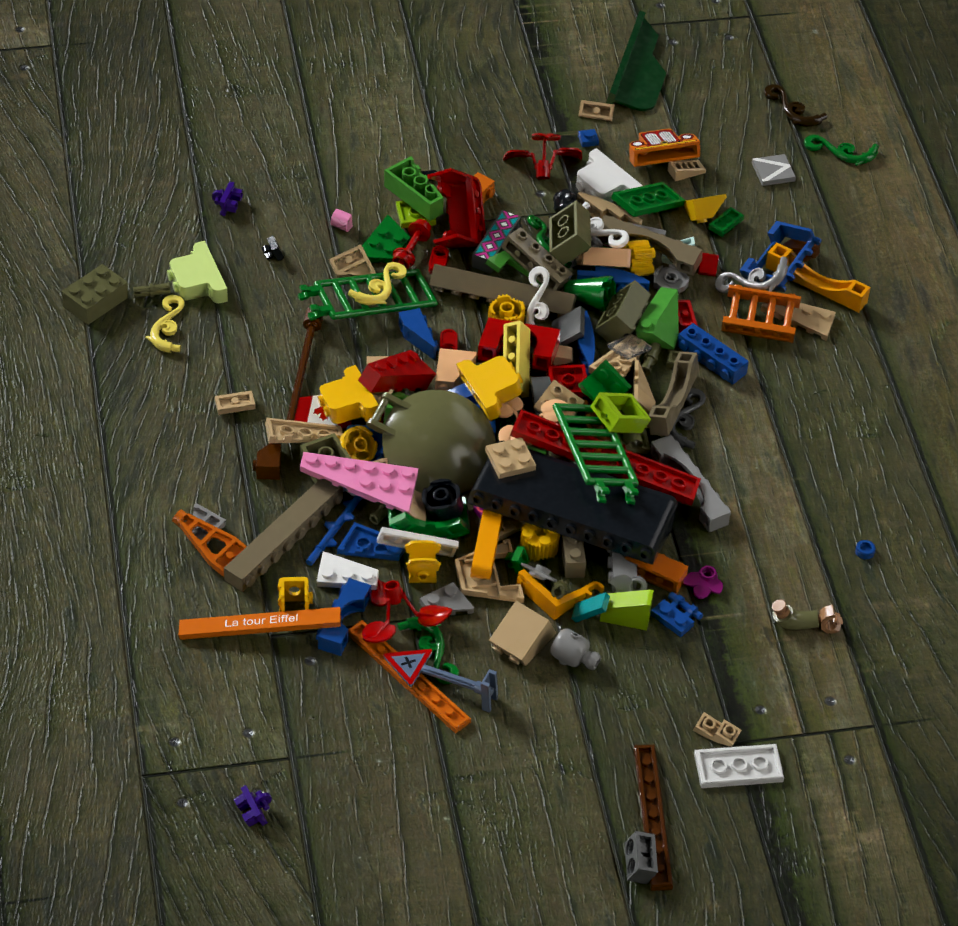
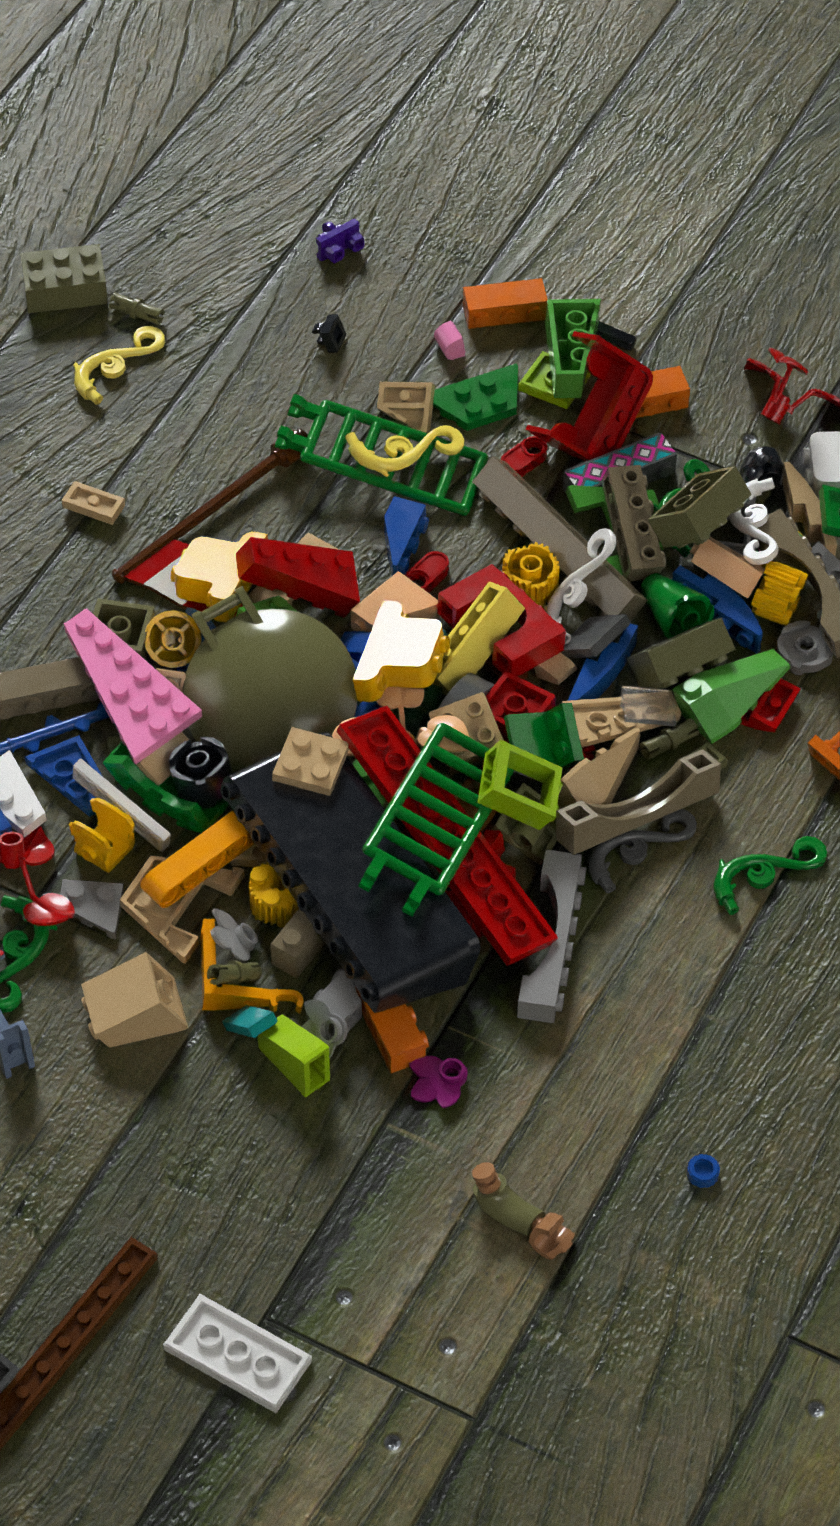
camera: 40 degrees right, 5 degrees up
yellowish green brick [167,241,228,303] -> none
reddish brown slope [253,443,281,480] -> none
tan wing [265,418,343,443] -> none
red piece [392,219,431,270] -> none
green tile [505,546,530,574] -> none
light grey piece [550,628,601,670] -> none
blue plate [651,592,703,637] -> none
blue brick [677,323,749,385] -> none
tan slope [693,712,742,747] -> none
none -> orange brick [463,278,547,329]
none -> green plant [713,836,828,915]

